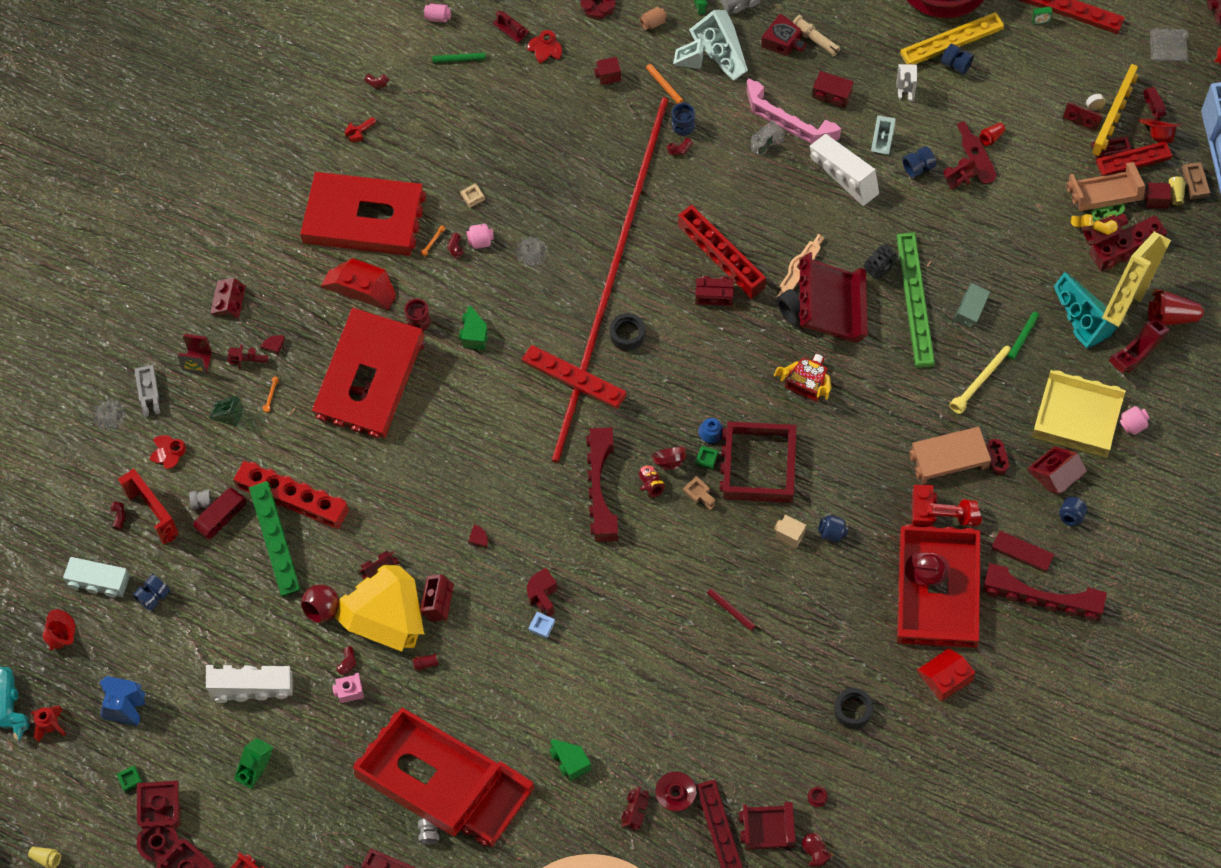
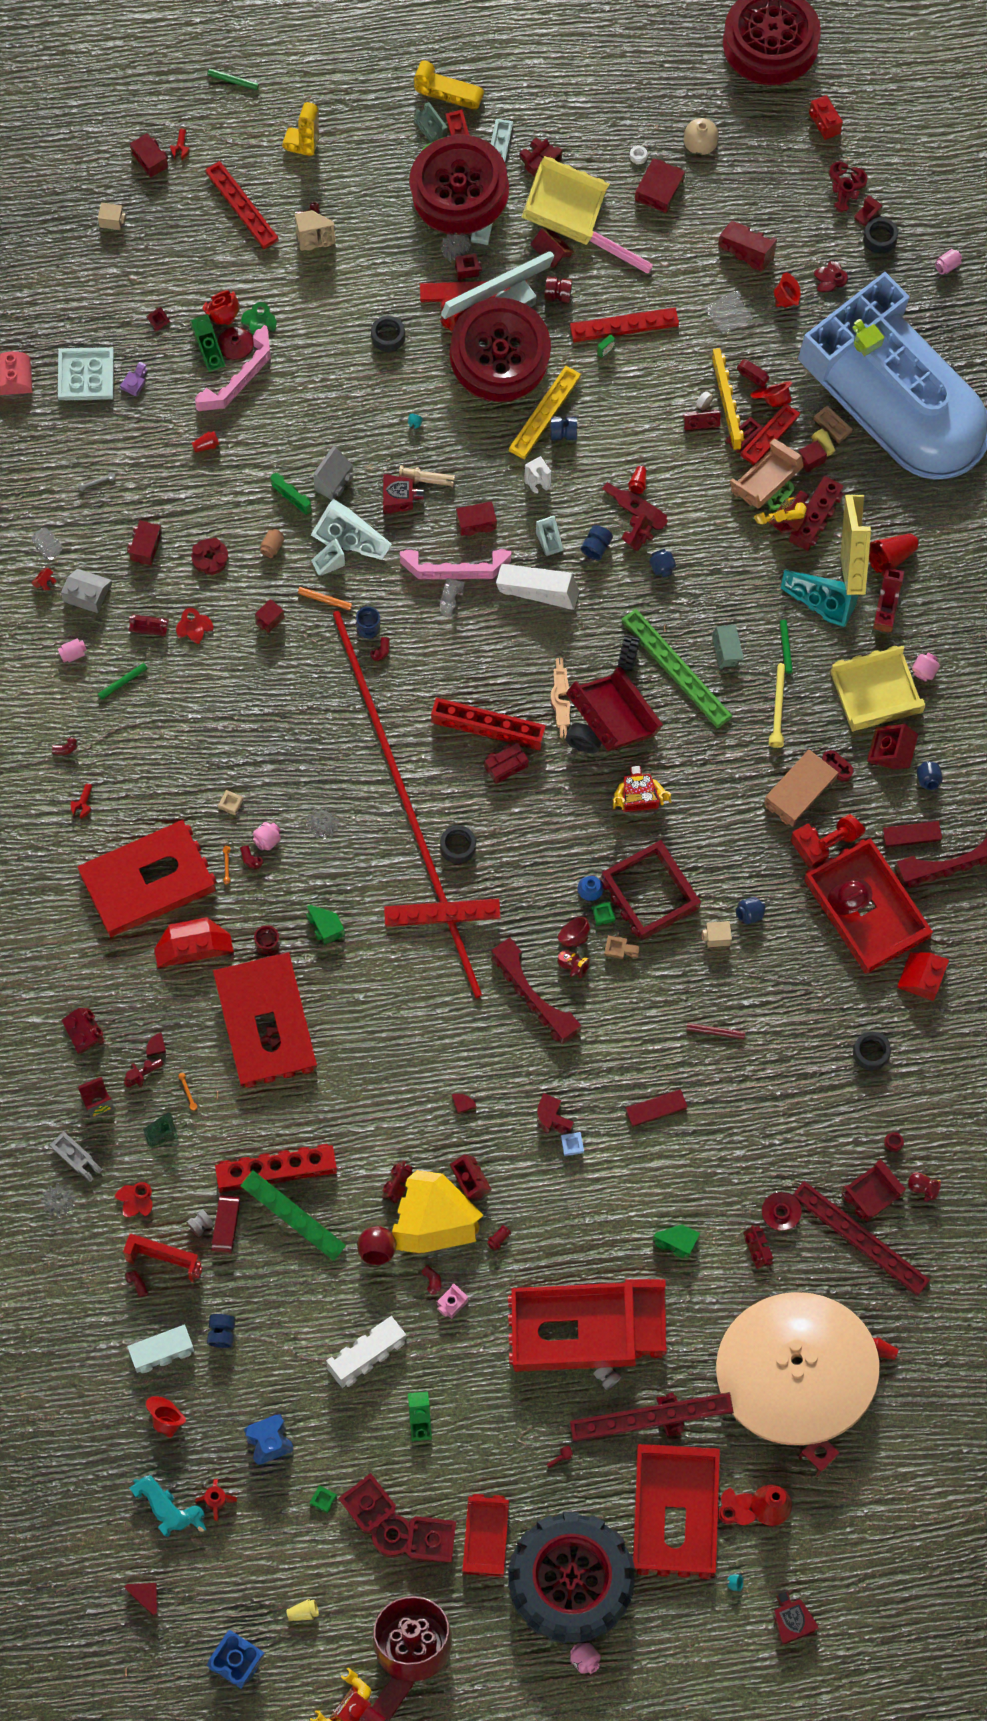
camera: 40 degrees left, 5 degrees up
none -> dark red tile [625,1089,688,1127]
none -> dark blue head [649,549,676,578]

